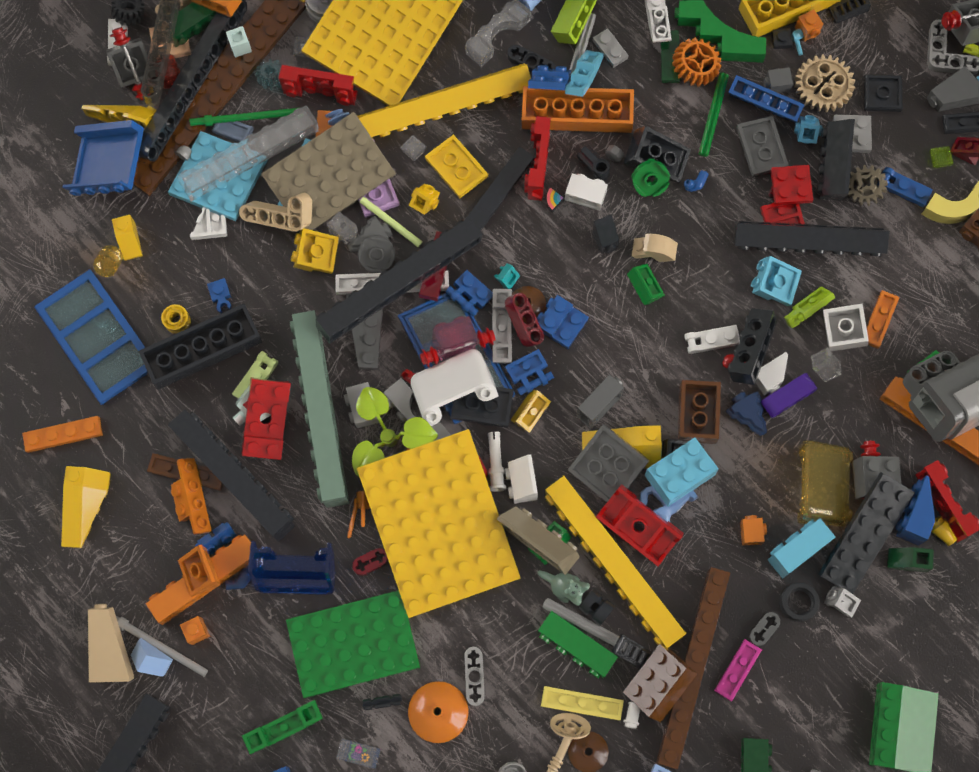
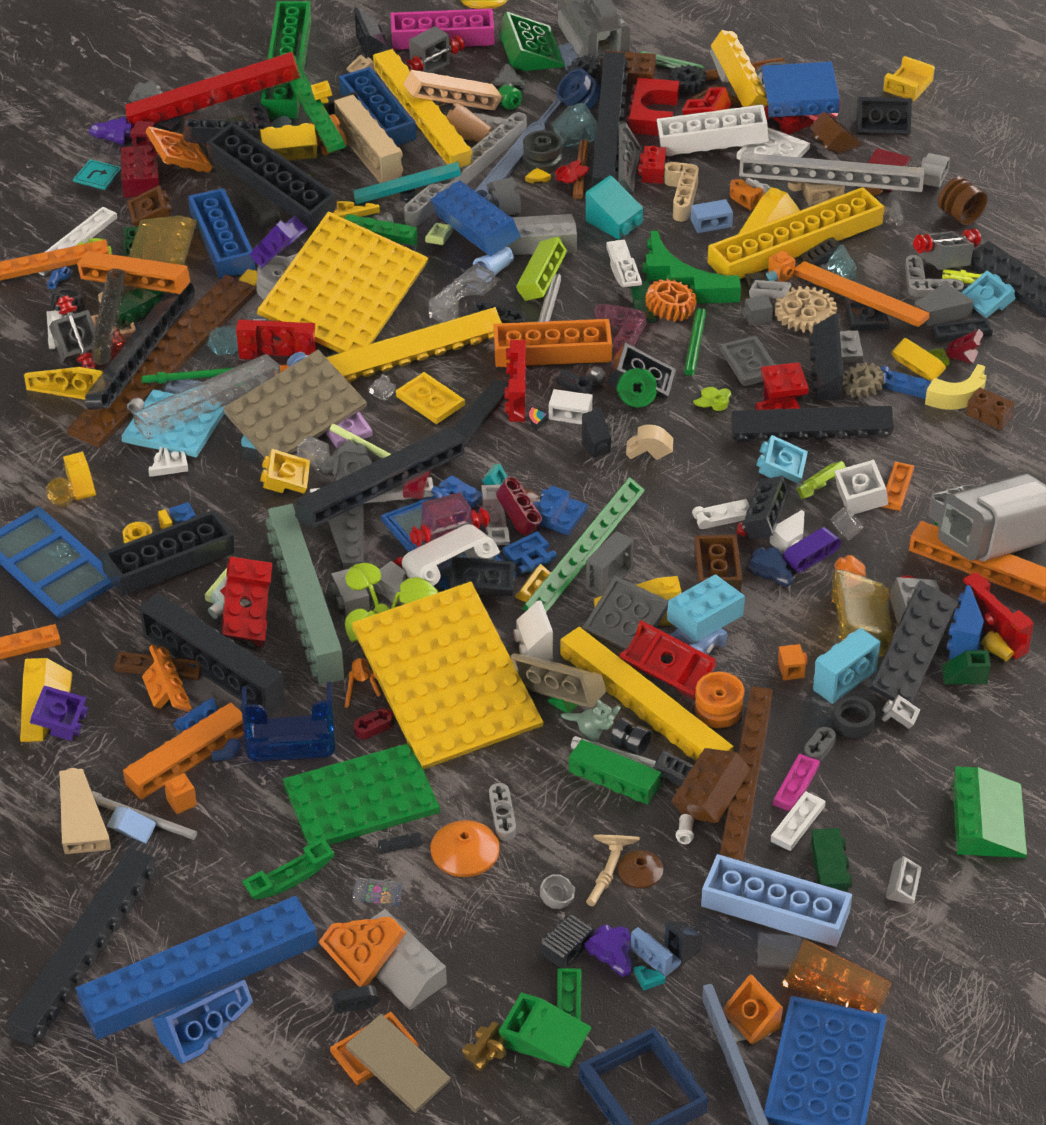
camera: 10 degrees left, 30 degrees down
blue panel [63,120,144,196] -> none
orange slope [178,545,220,597] -> none
light aqua panel [226,26,252,58] -> none
tan beam [239,193,312,231] -> none
yellow brick [409,184,440,215] -> none
white pin [488,432,506,492] -> none
blue plate [528,65,572,90] -> none
light yellow tile [541,686,624,721] -> none
medium azure slope [565,50,604,97] -> none
light grey plate [593,28,629,68] -> none
green slope [627,264,665,305] -> none
blue arm [684,170,709,192] -> none
blue brick [728,75,805,123] -> none
dark azure brick [794,115,822,144] -> none
none -> dark purple plate [30,685,88,741]
none -> yellow tile [158,509,173,530]
none -> plate [522,477,645,612]
none -> clear pink beam [594,304,647,354]
none -> lime plate [693,387,731,411]
none -> orange wheel [695,672,745,728]
none -> light grey slope [749,280,791,300]
none -> white plate [771,791,825,851]
none -> orange tile [794,261,930,327]
none -> clear light blue slope [828,245,857,282]
none -> orange head [834,555,866,586]
none -> yellow beam [891,338,946,381]

